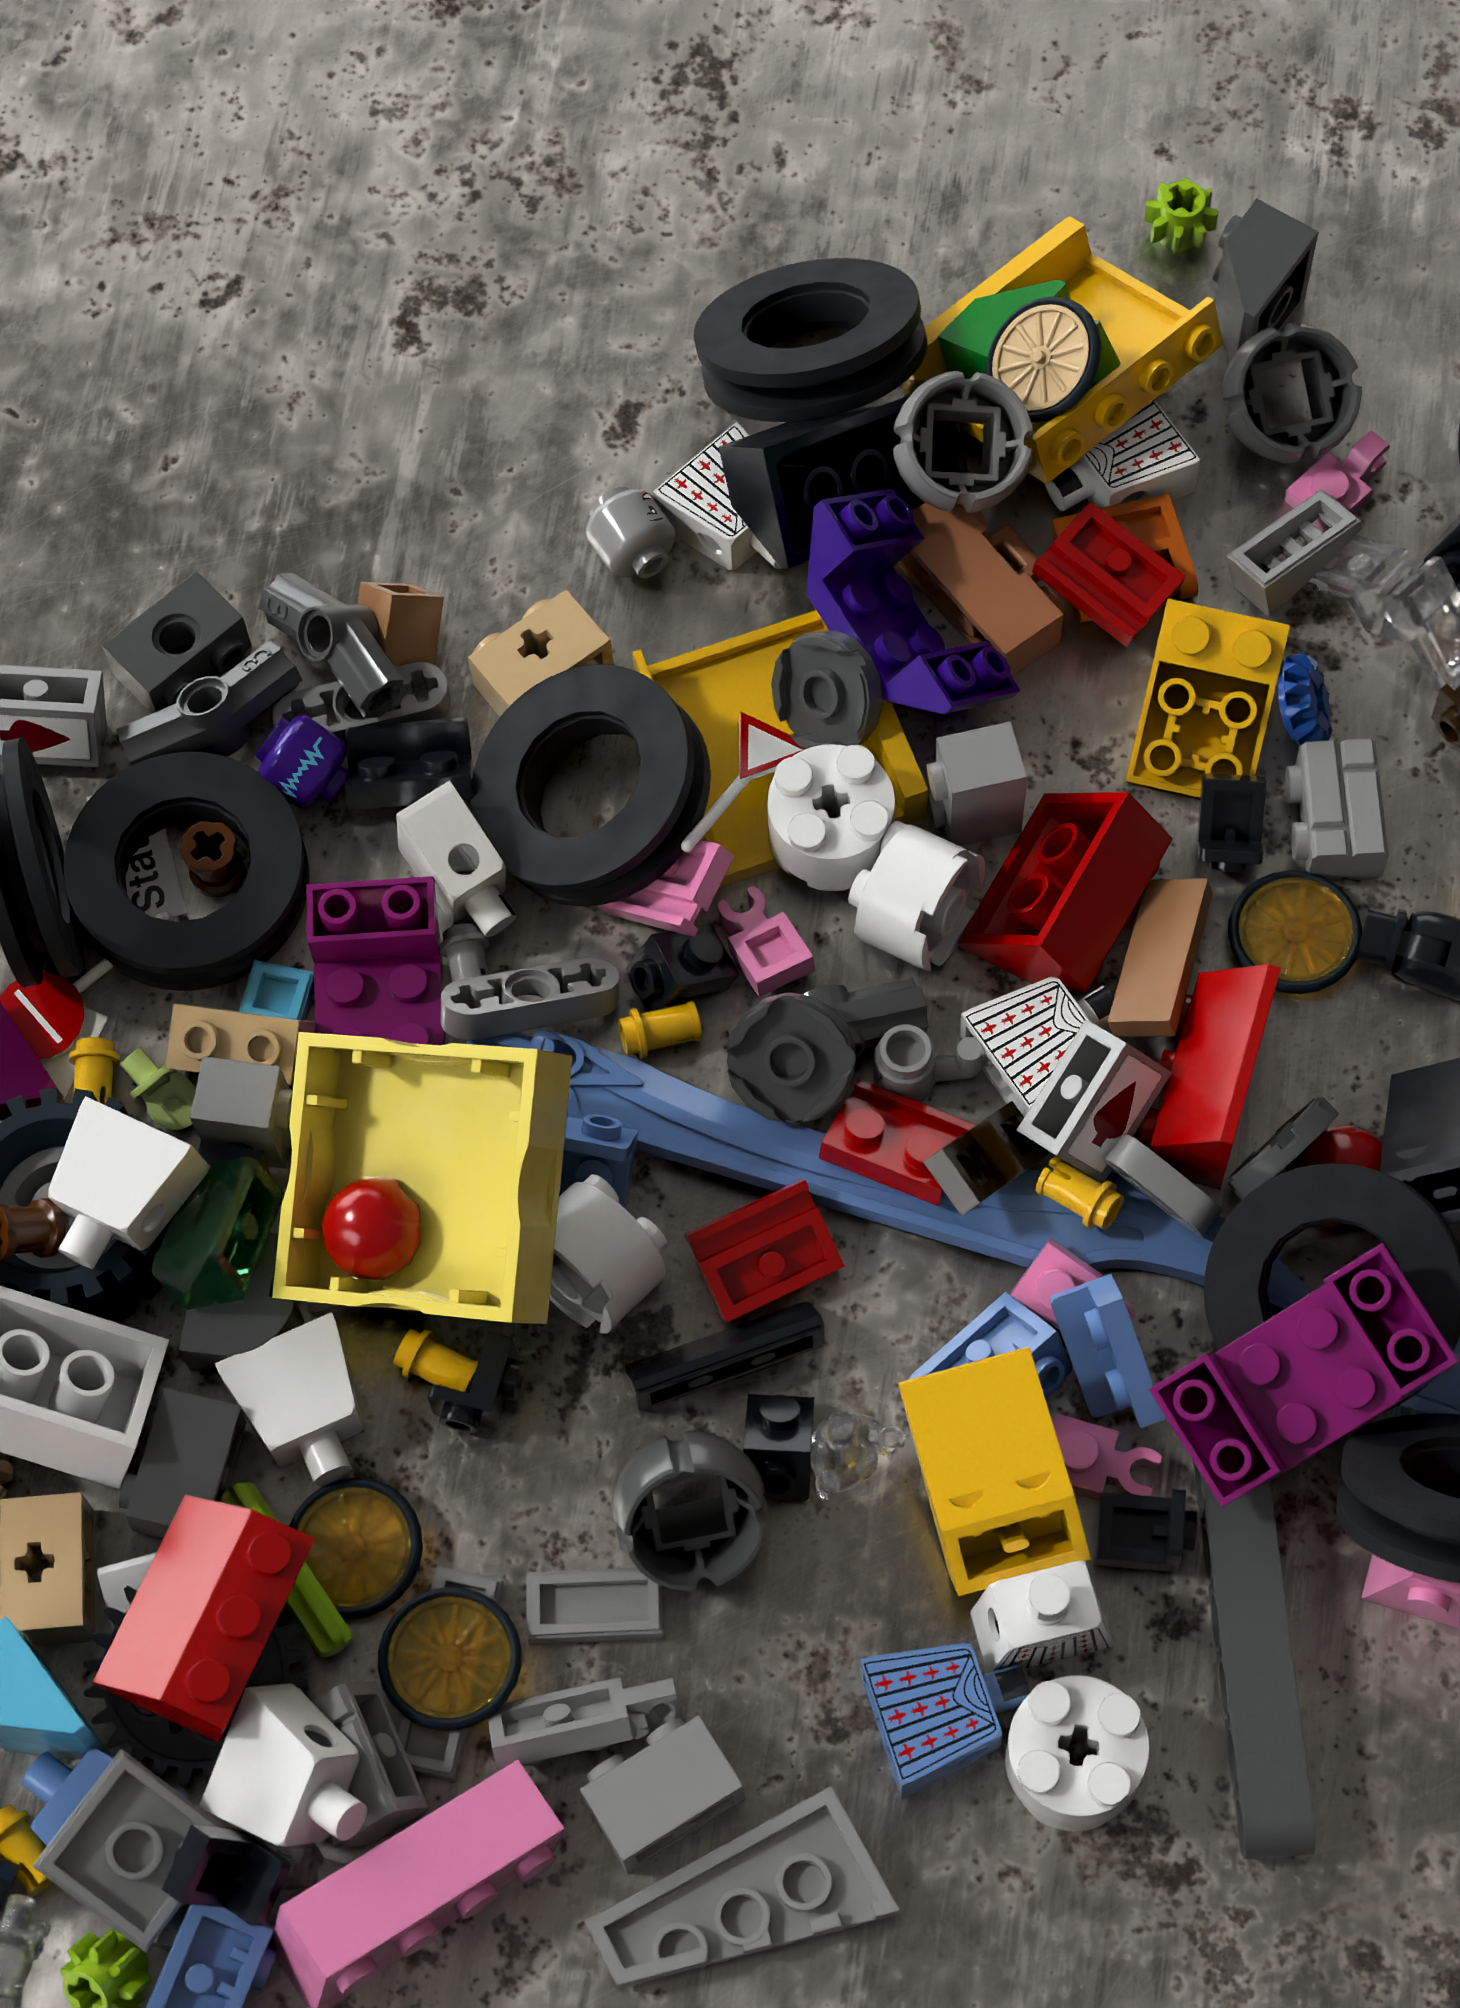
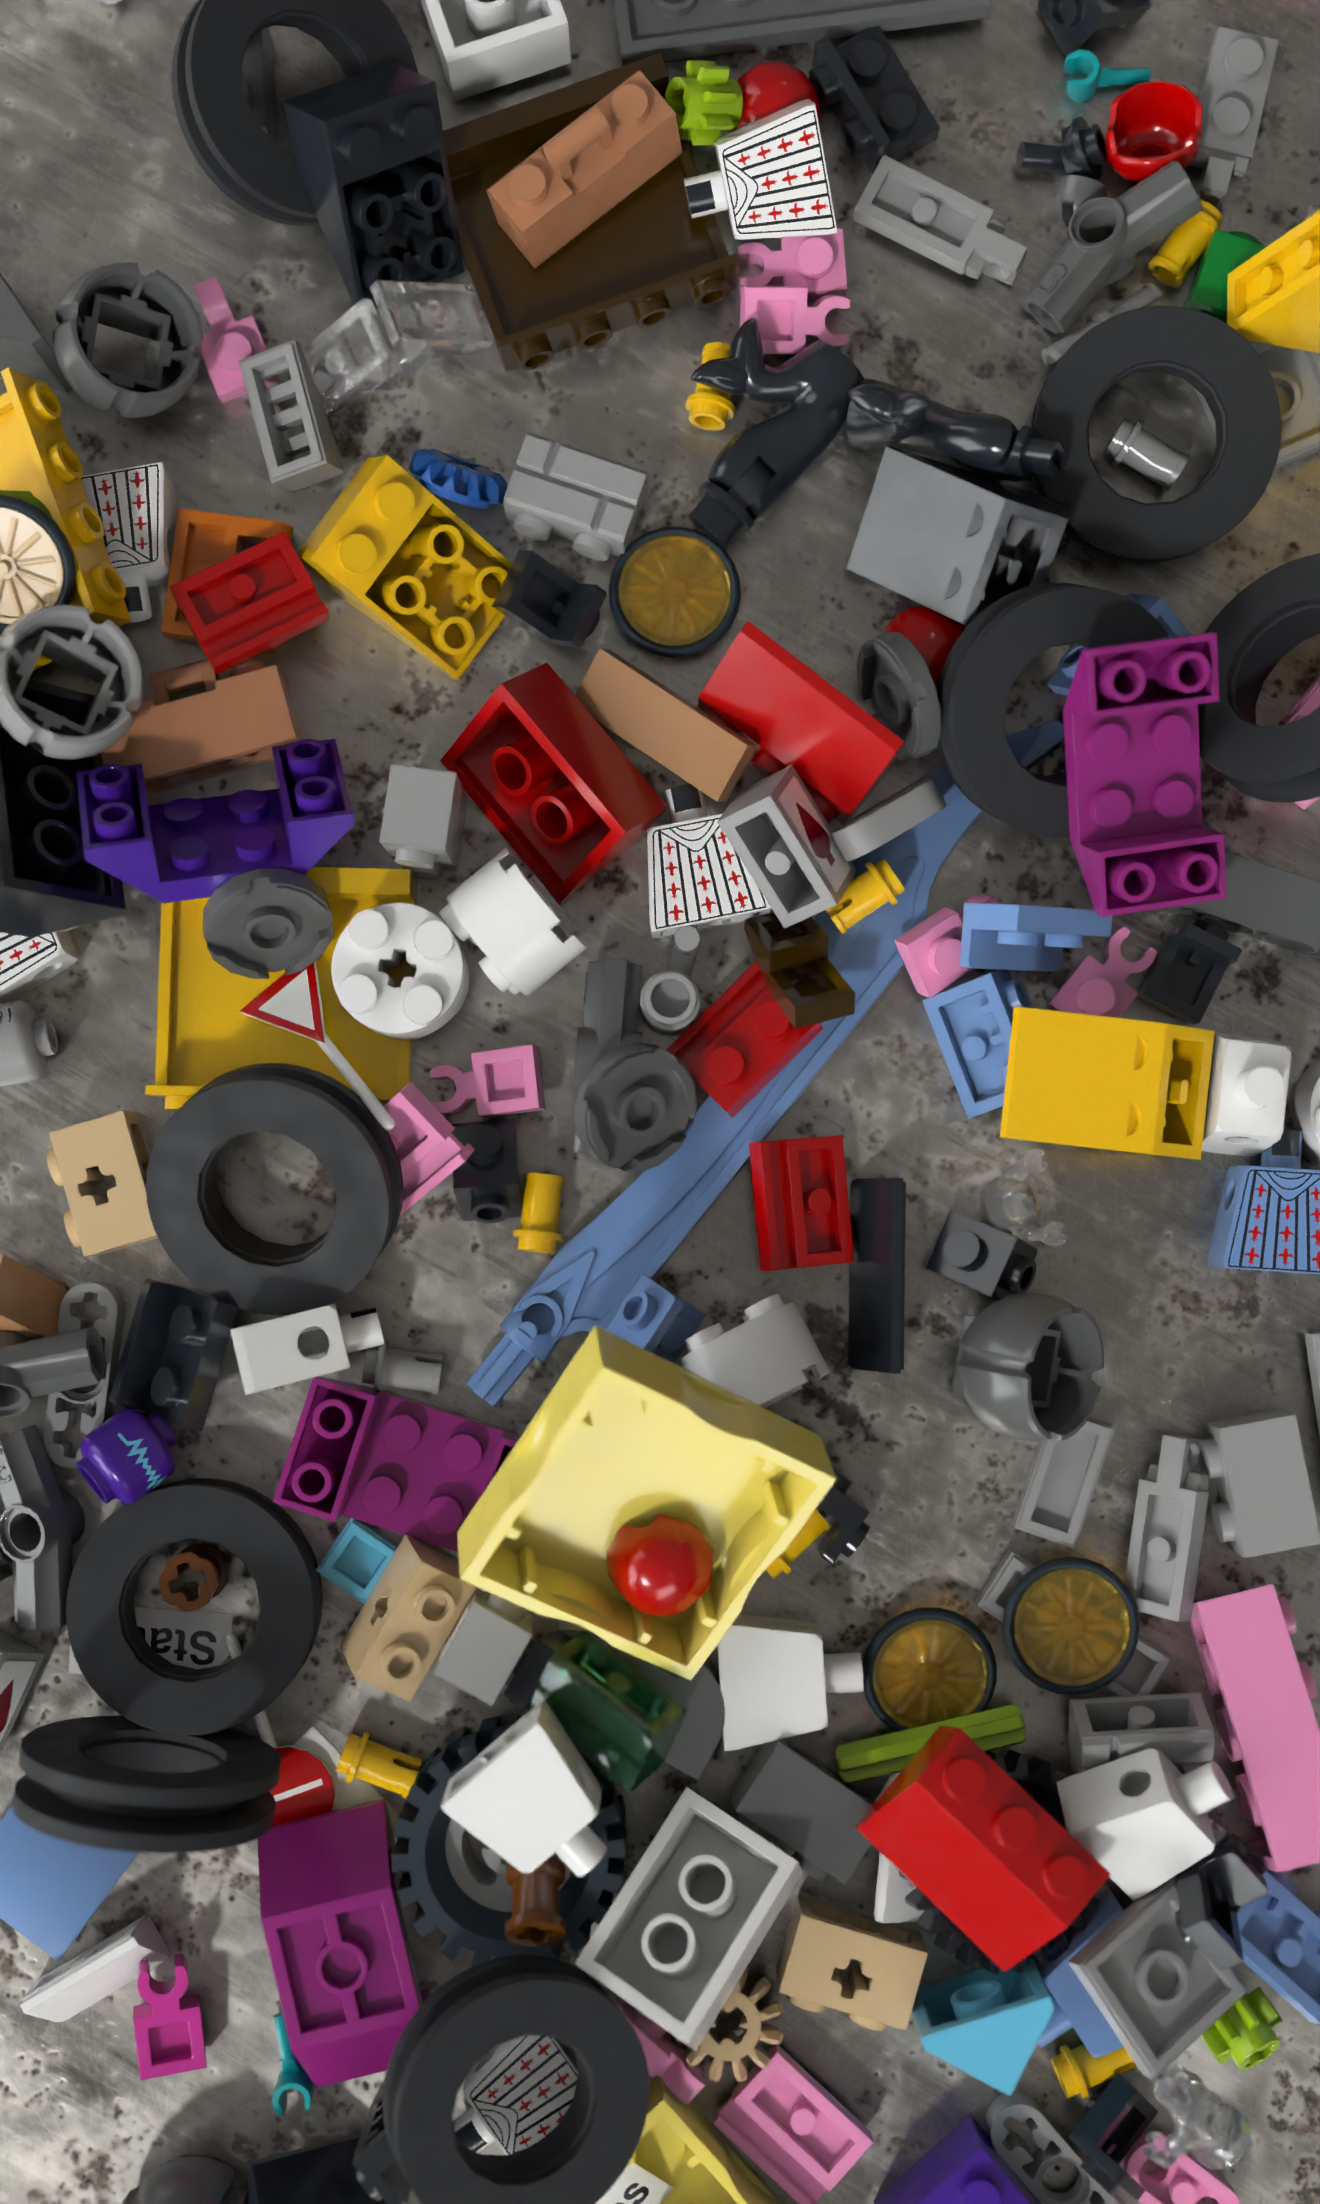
camera: 70 degrees left, 20 degrees up
yellowish green piece [120,1047,196,1130] -> none
light grey beam [440,957,620,1040] -> none

